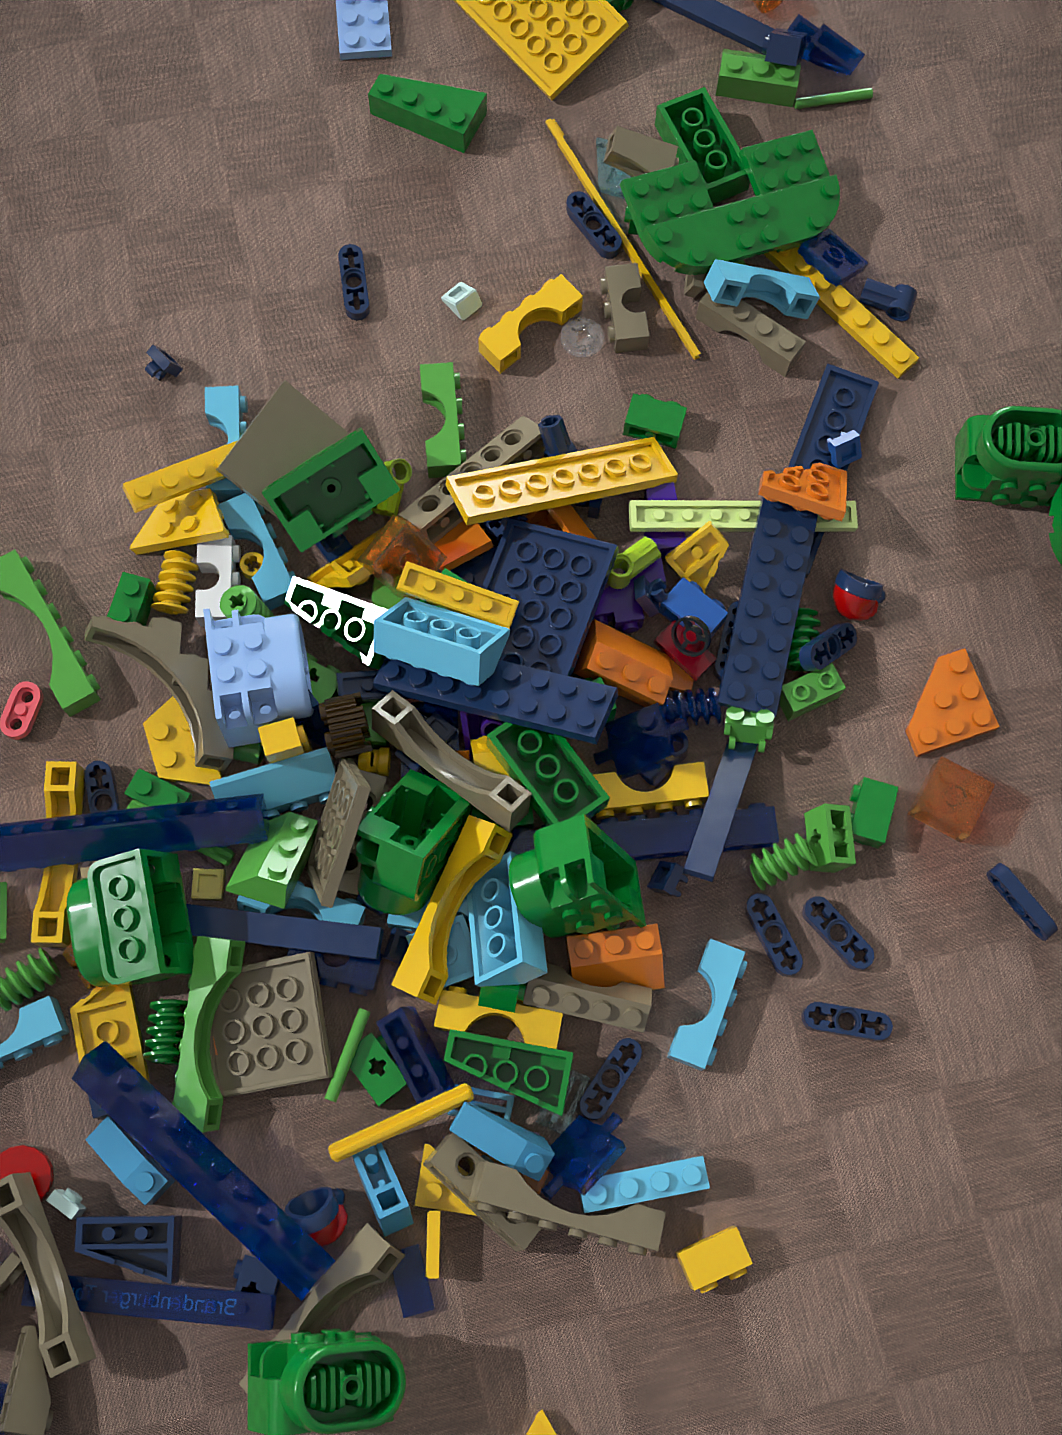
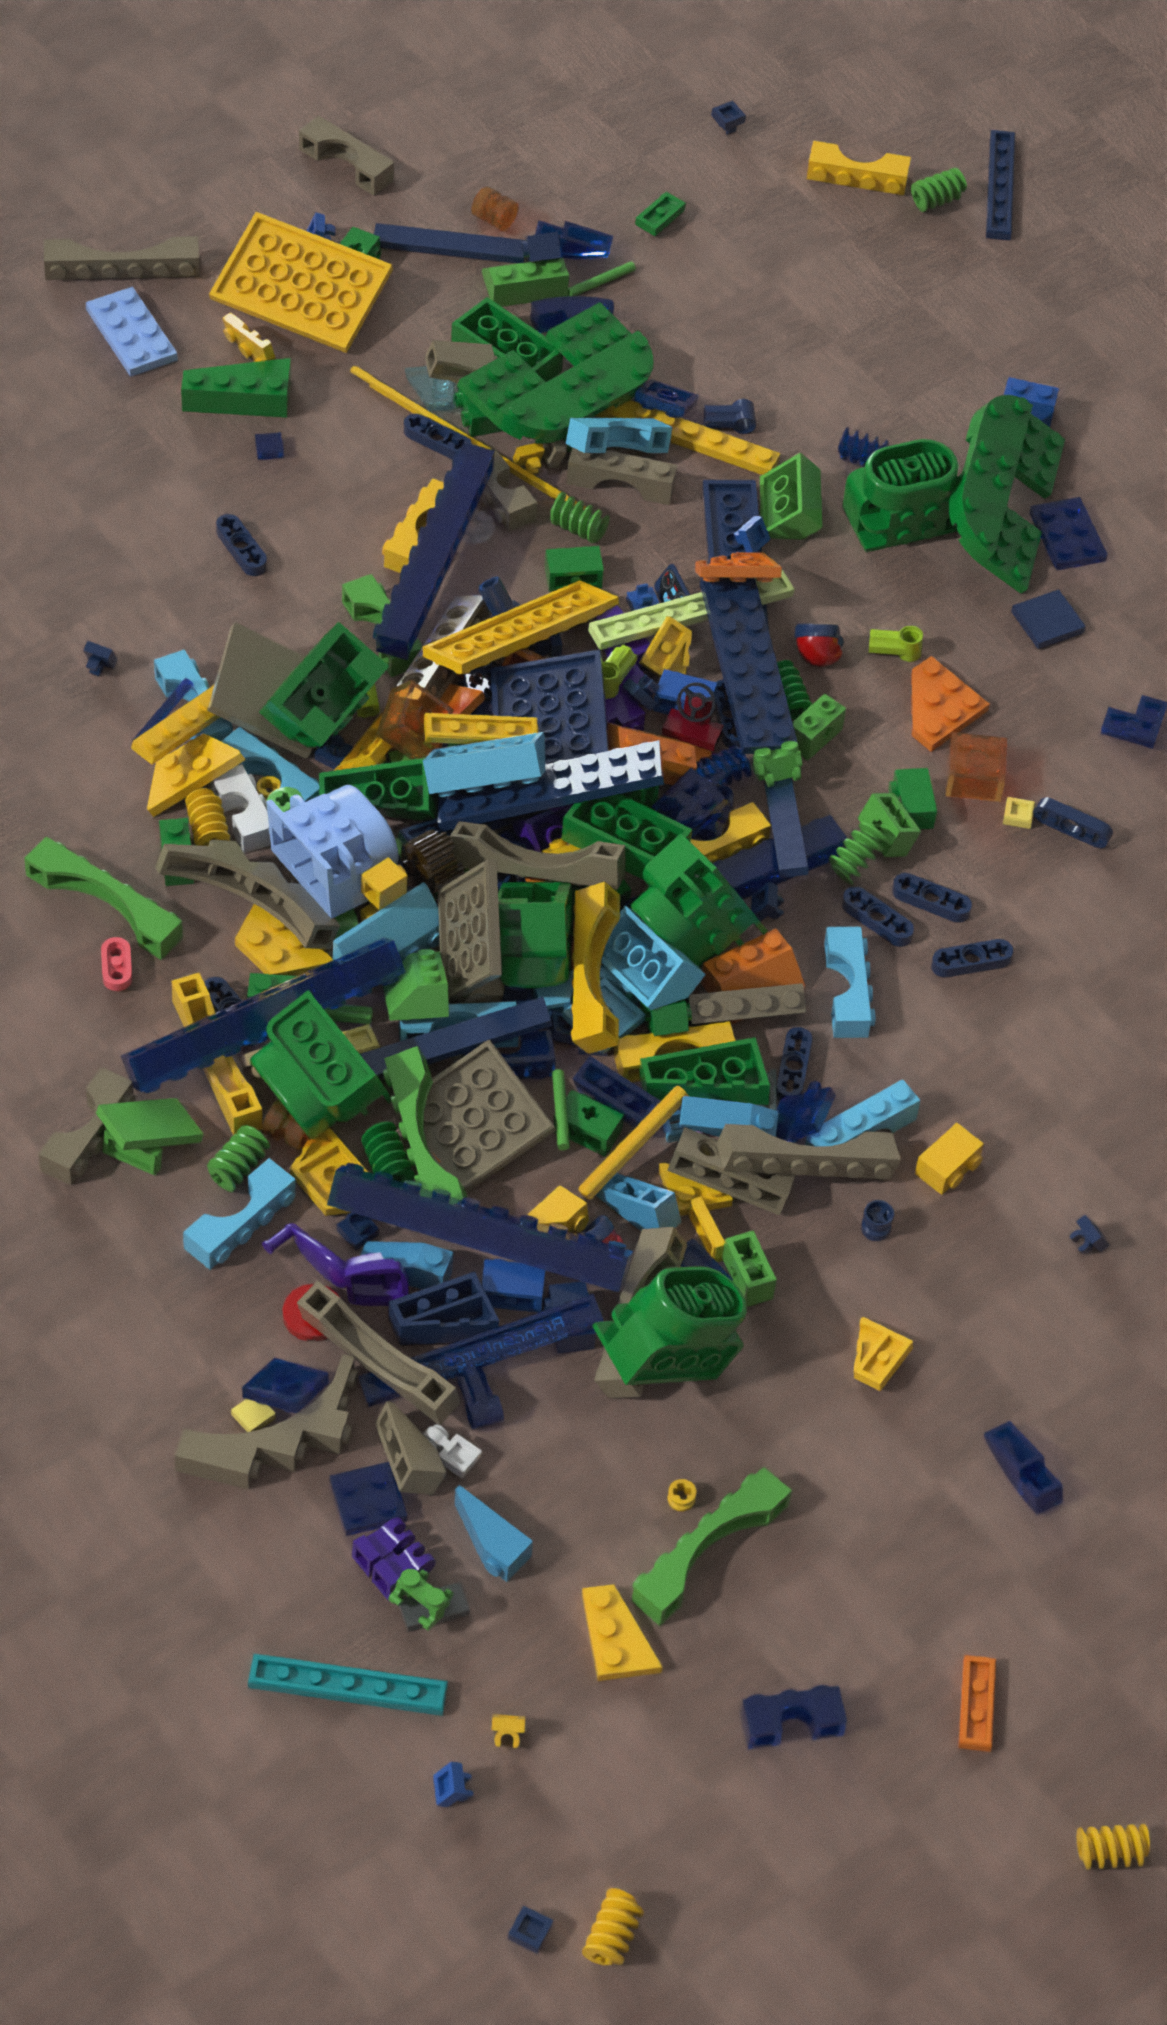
camera: 25 degrees left, 20 degrees down
light aqua plate [46,1188,87,1220] -> none
light aqua slope [441,282,482,320] -> none
dark blue beam [799,622,857,671] -> none
none -> clear blue bar [132,677,194,742]
none -> yellow wing [222,312,276,362]
none -> clear blue tile [255,432,284,460]
none -> dark purple piece [262,1223,408,1306]
none -> clear blue brick [373,443,495,660]
none -> white plate [423,1424,482,1478]
none -> clear blue piece [457,1365,504,1430]
none -> blue brick [482,1259,546,1313]
none -> yellow tile [513,443,545,474]
none -> yellow slope [519,1185,589,1244]
none -> clear blue slope [530,296,614,333]
none -> bright green piece [550,492,610,544]
none -> blue tile [626,583,660,611]
none -> green plate [635,191,686,236]
none -> slope [654,563,690,603]
none -> bright green brick [722,1230,777,1307]
none -> bright green slope [760,453,823,540]
none -> clear blue piece [838,427,889,467]
none -> dark blue wheel [861,1200,894,1241]
none -> lime piece [869,626,923,662]
none -> light yellow tile [1003,797,1035,829]
none -> dark blue tile [1069,1214,1110,1255]

